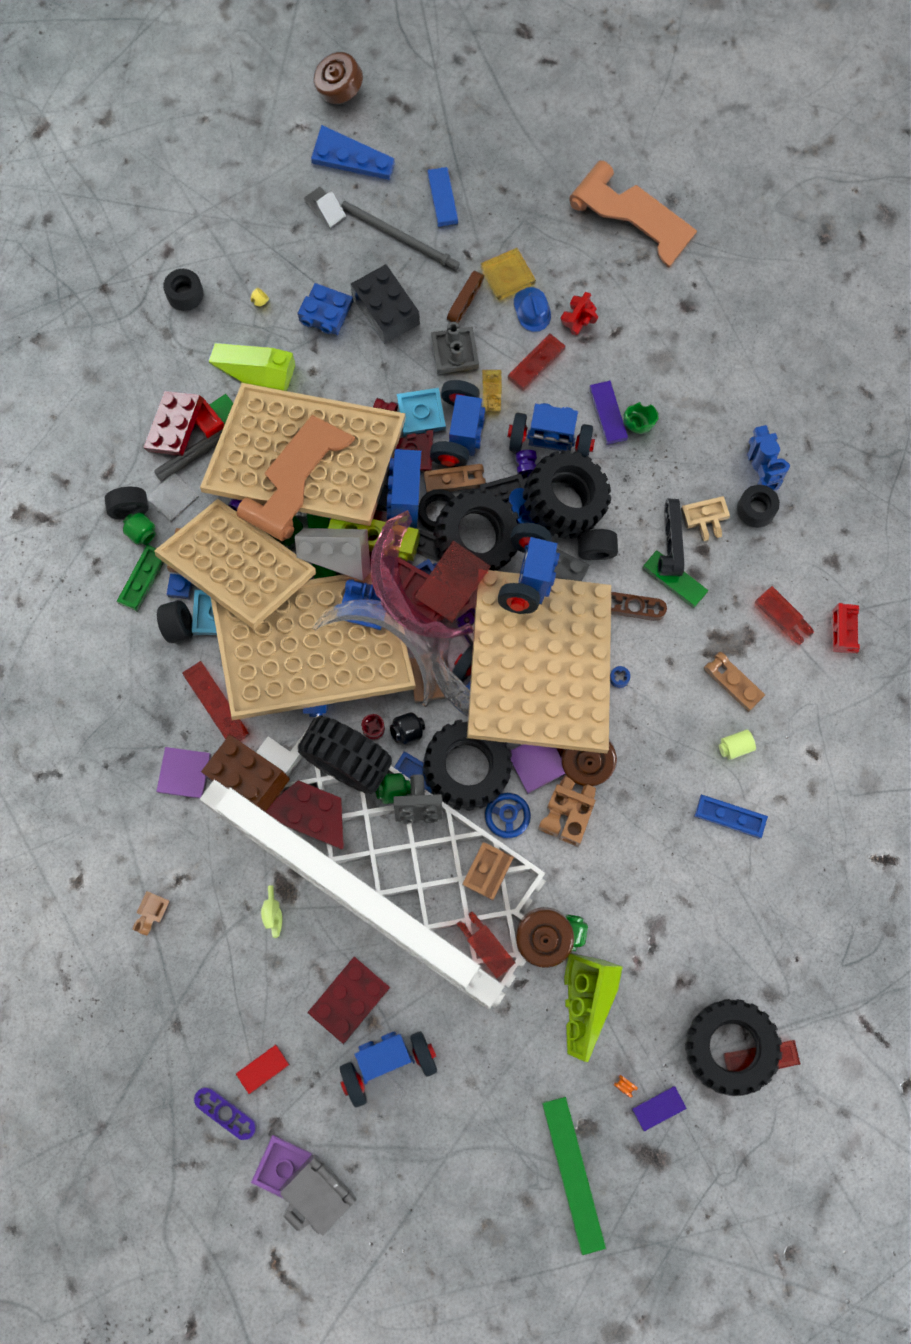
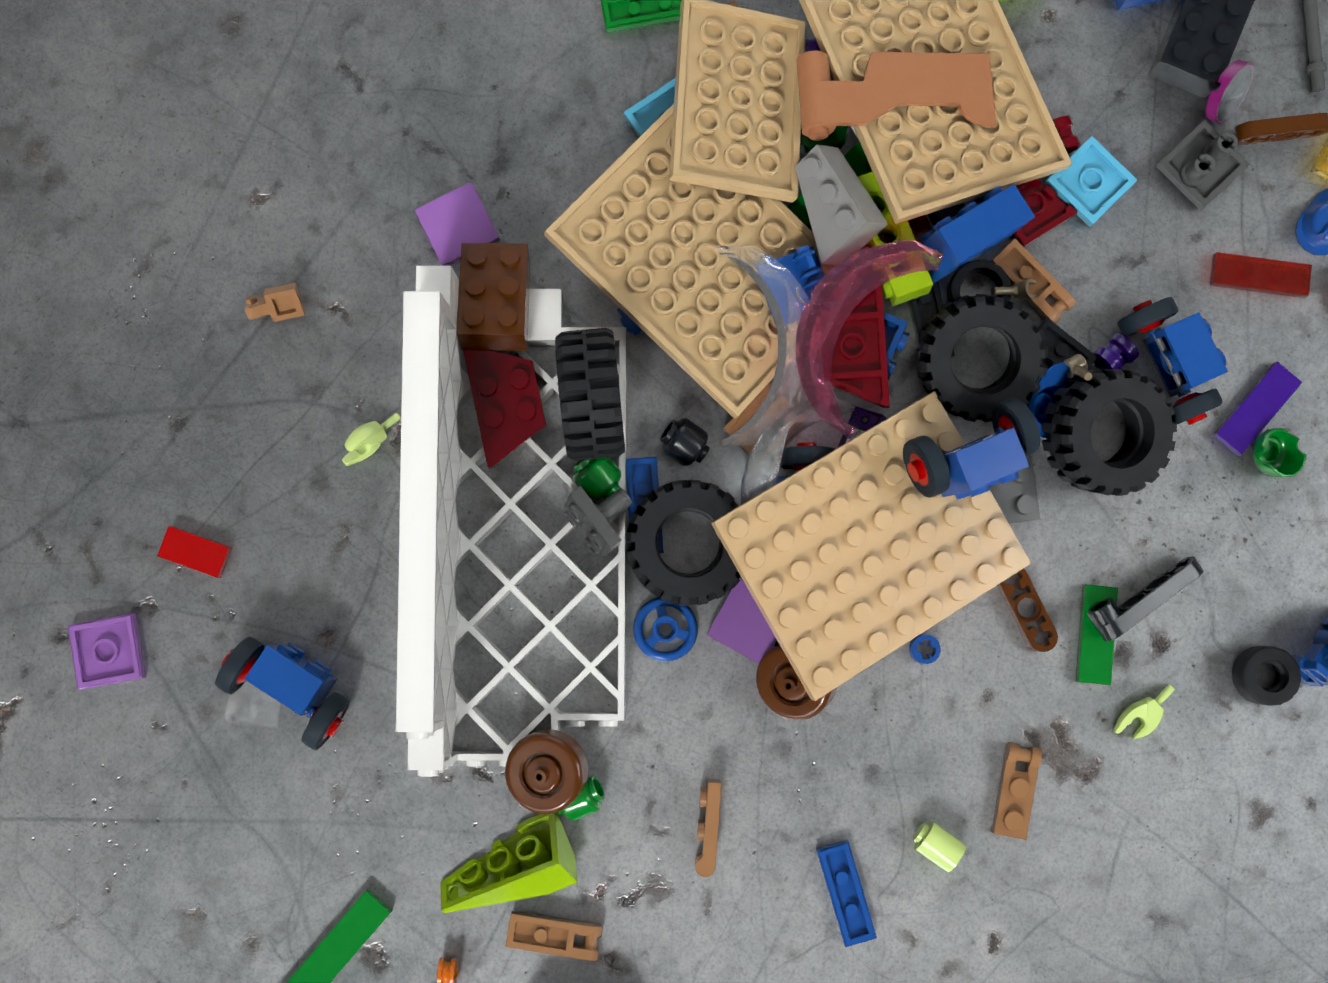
camera: 55 degrees right, 10 degrees up
black tyre [157,600,193,643] -> none
blue plate [166,574,193,600] -> none
clear red tile [182,661,250,741] -> none
dark purple beam [194,1087,257,1140] -> none
flat silver piece [280,1153,357,1236] -> none
dark red plate [307,957,390,1044] -> none
dark red wheel [361,714,385,741] -> none
clear red tile [415,541,491,623] -> none
brick [430,380,486,468] -> none
clear red hinge [456,911,516,979] -> none
medium nougat plate [462,842,514,901] -> none
clear yellow leg [482,370,502,411] -> none
medium nougat hips [538,776,596,847] -> none
black tyre [578,529,618,560] -> none
tan hinge [681,496,730,541] -> none
clear red hinge [755,586,814,645] -> none
red hinge [833,603,860,654] -> none
none -> medium nougat plate [505,911,603,961]
none -> medium nougat plate [695,779,721,877]
none -> dark tan hand [991,279,1037,301]
none -> dark tan hand [1064,354,1092,381]
none -> yellowish green hand [1113,685,1175,740]
none -> tile [1206,60,1254,124]

